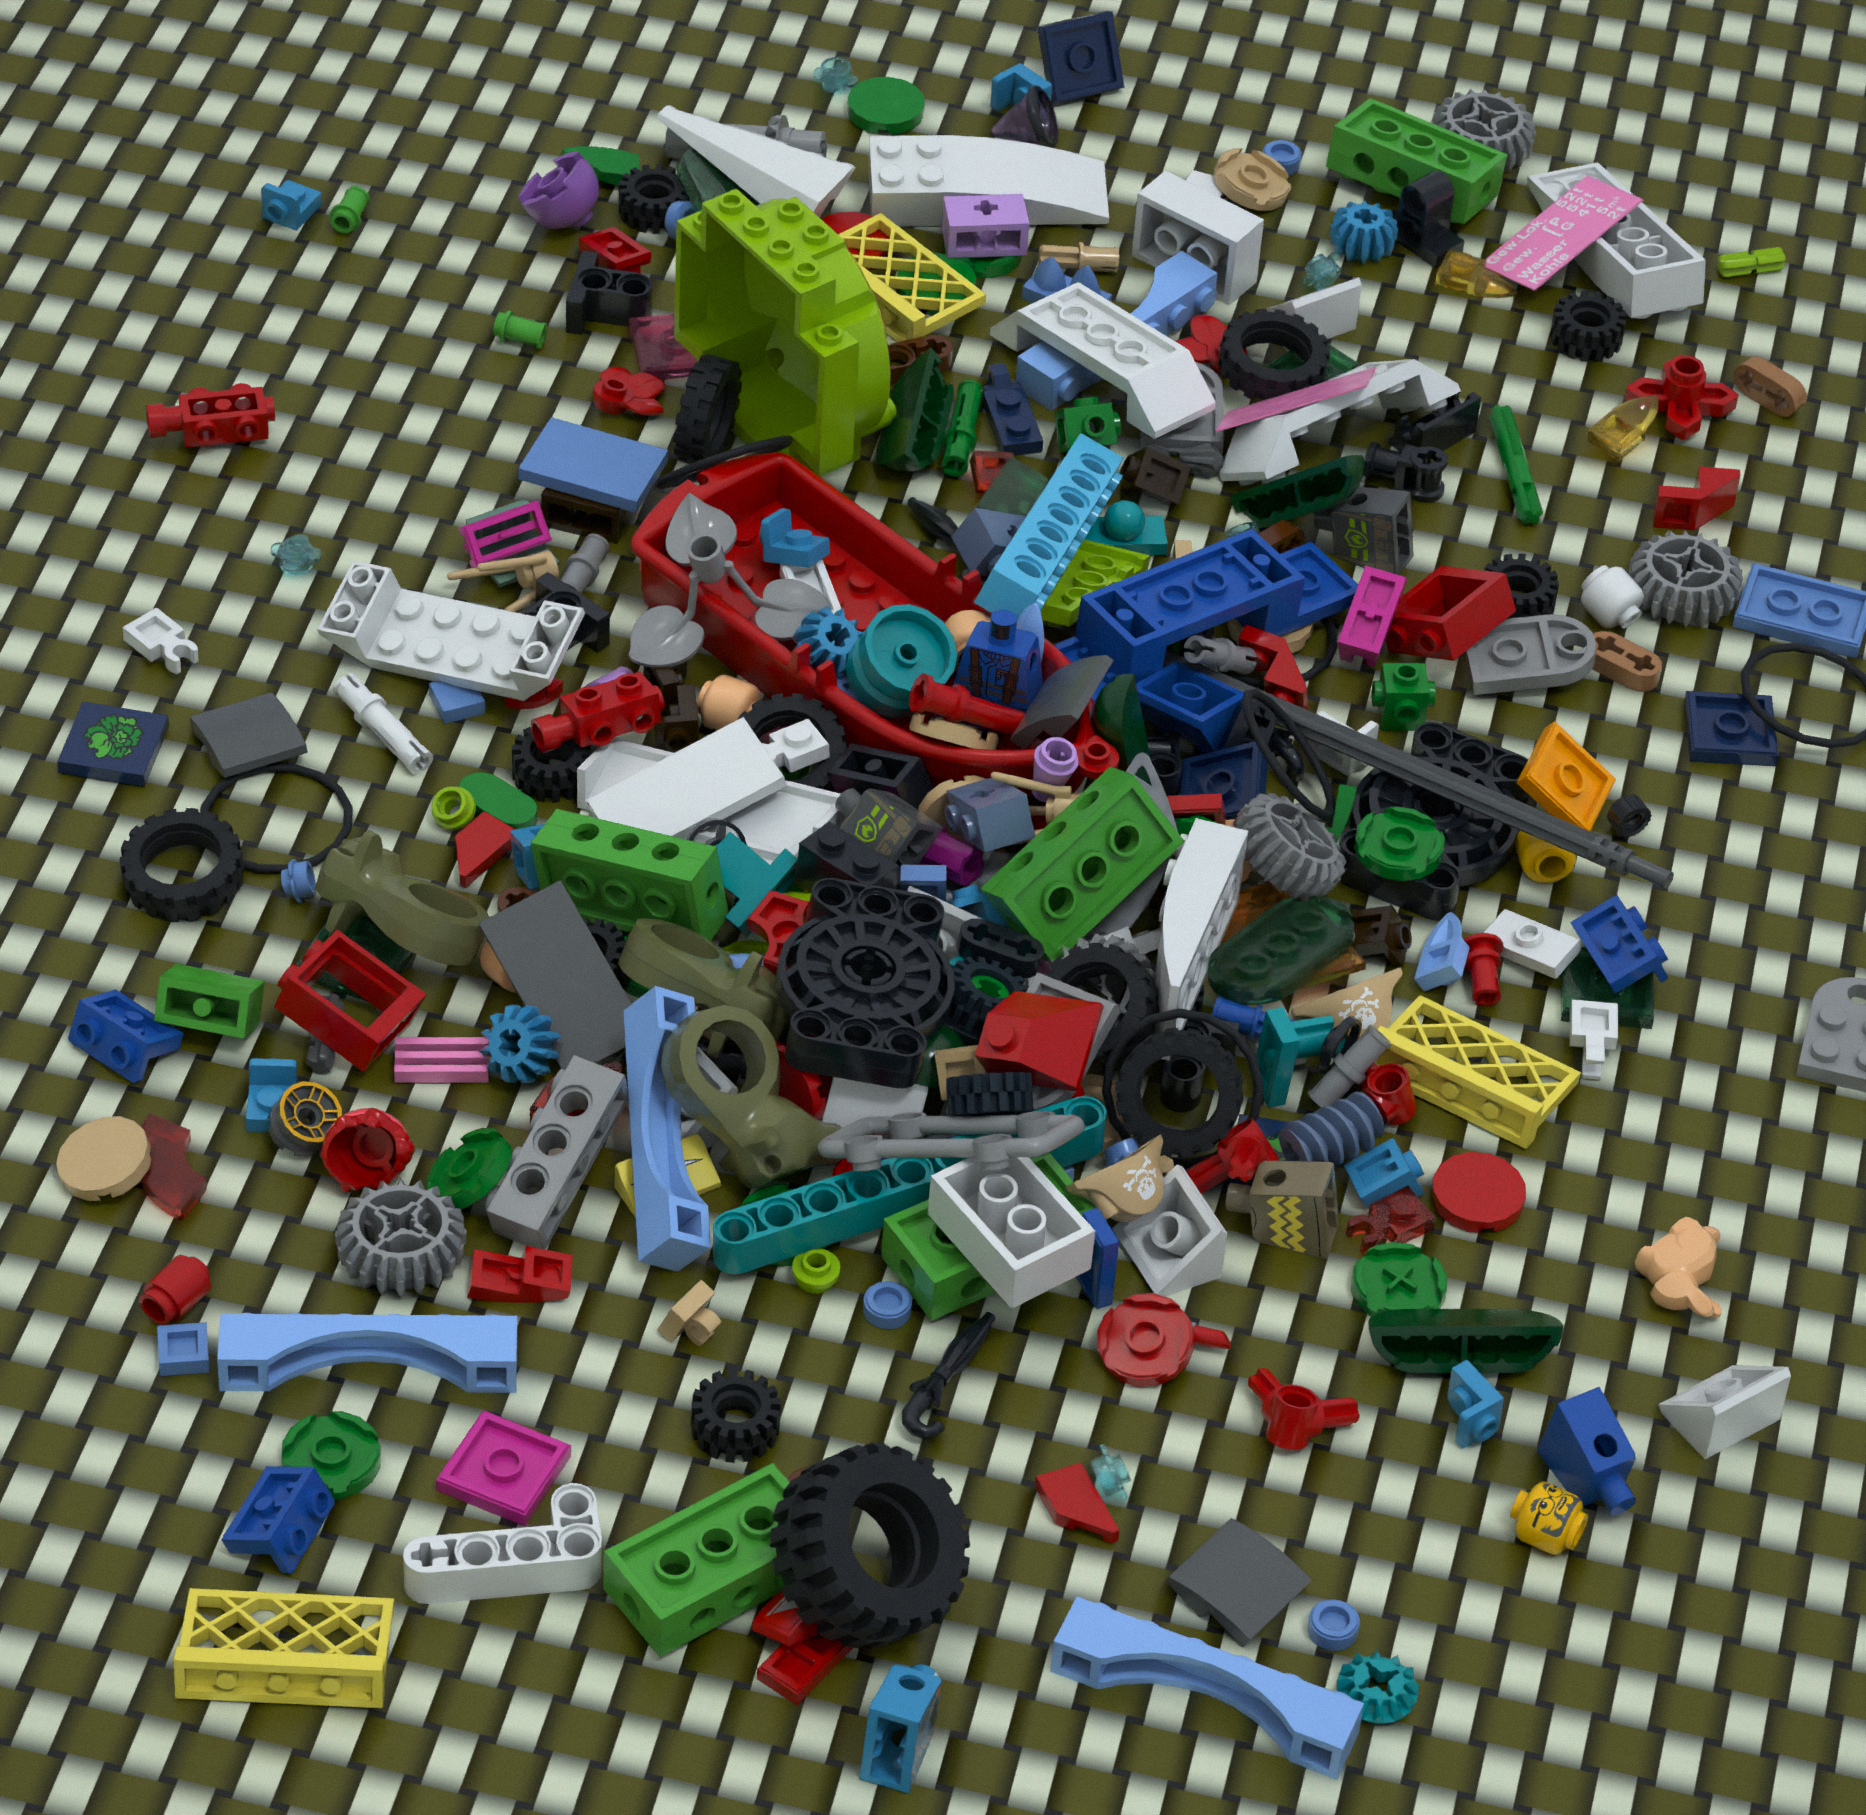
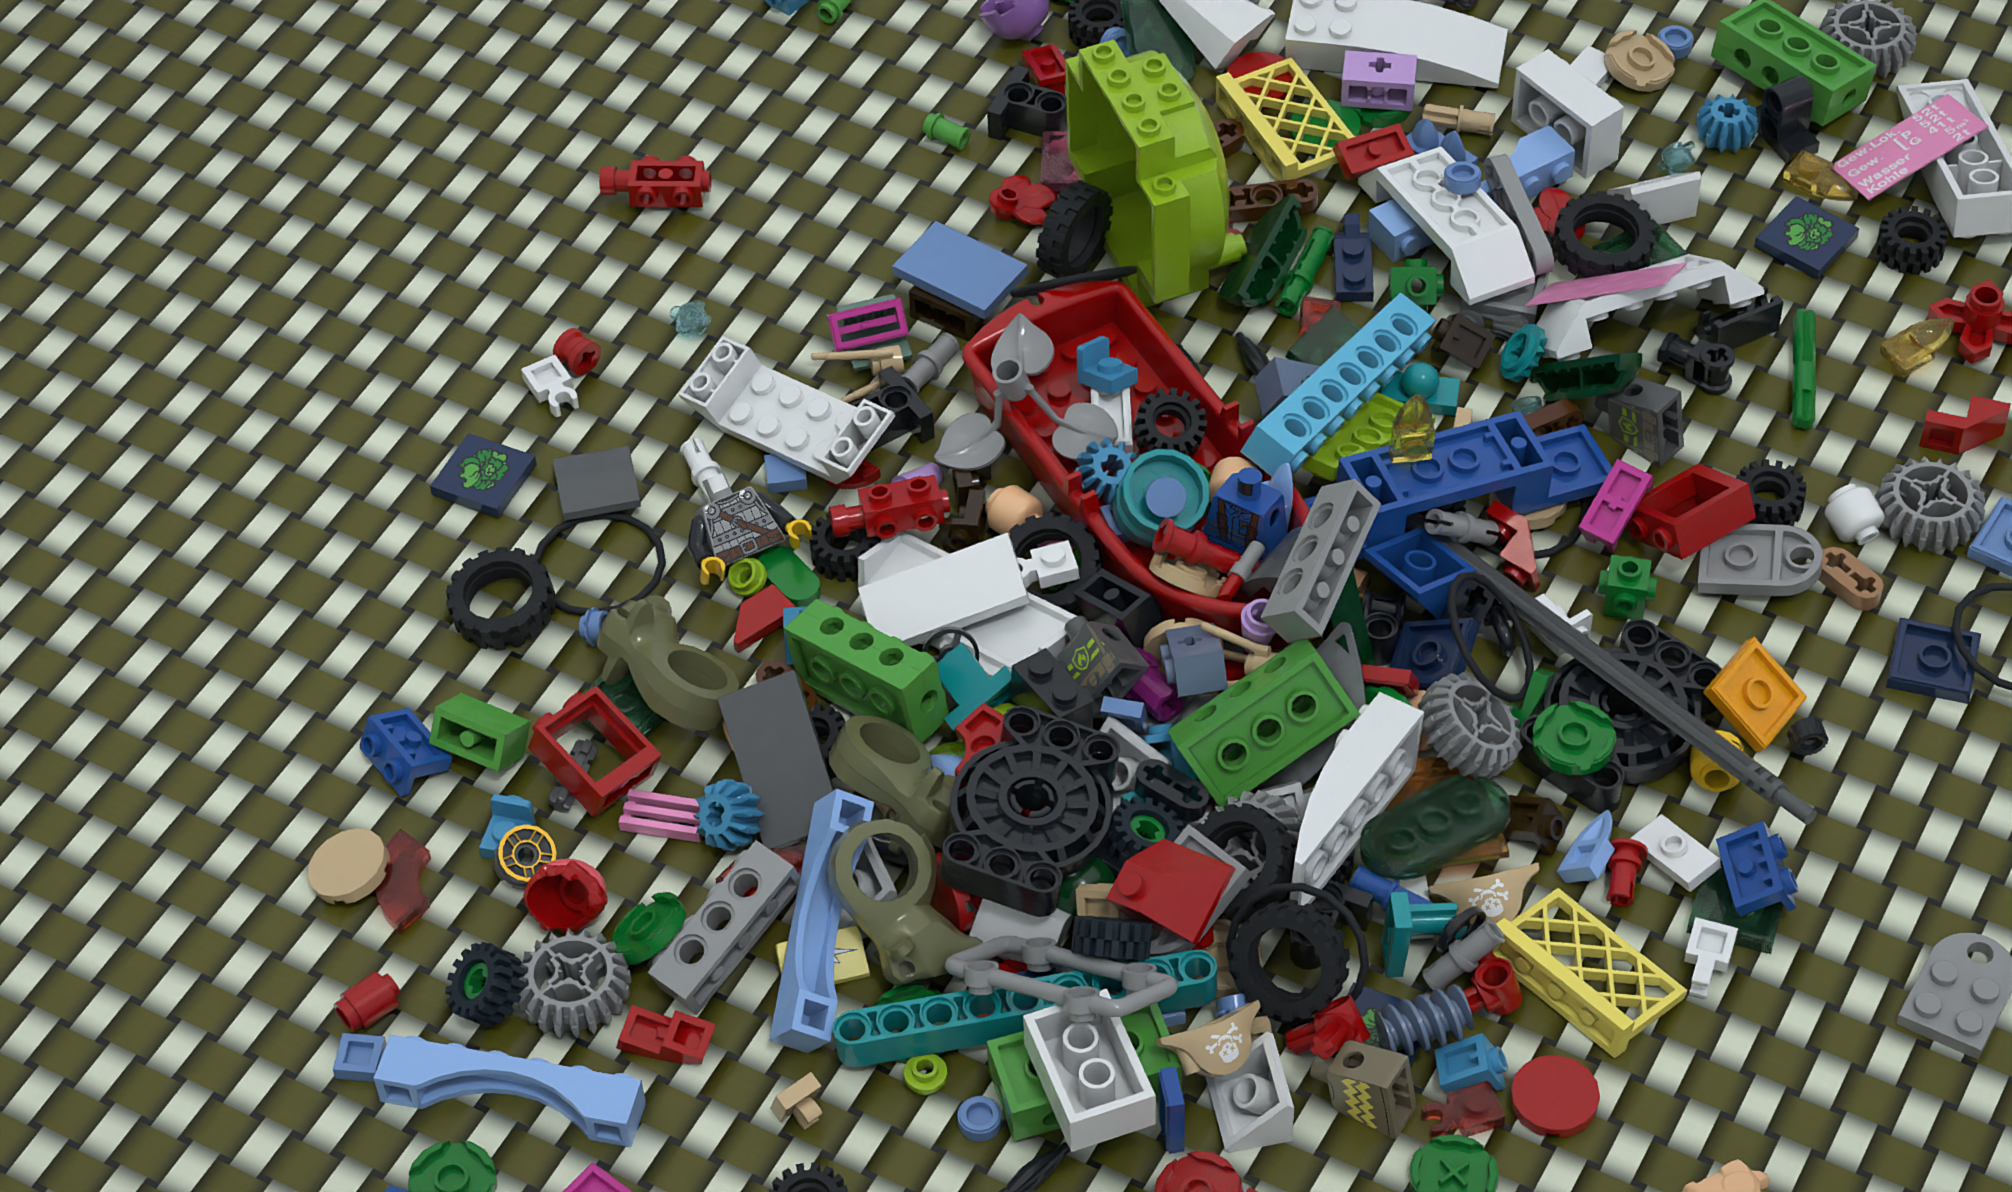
camera: 20 degrees right, 5 degrees up
none -> black bush [445,942,525,1027]
none -> red wheel [553,328,601,375]
none -> torso [687,472,813,585]
none -> black tyre [1133,388,1207,456]
none -> medium blue tile [1145,476,1186,518]
none -> light grey piece [1216,541,1265,601]
none -> light grey brick [1260,479,1381,643]
none -> red plate [1332,123,1415,181]
none -> clear yellow plate [1389,394,1436,463]
none -> medium blue tile [1444,161,1481,195]
none -> light grey beam [1484,154,1554,275]
none -> teal gear [1500,324,1548,383]
none -> dark blue tile [1754,196,1860,279]

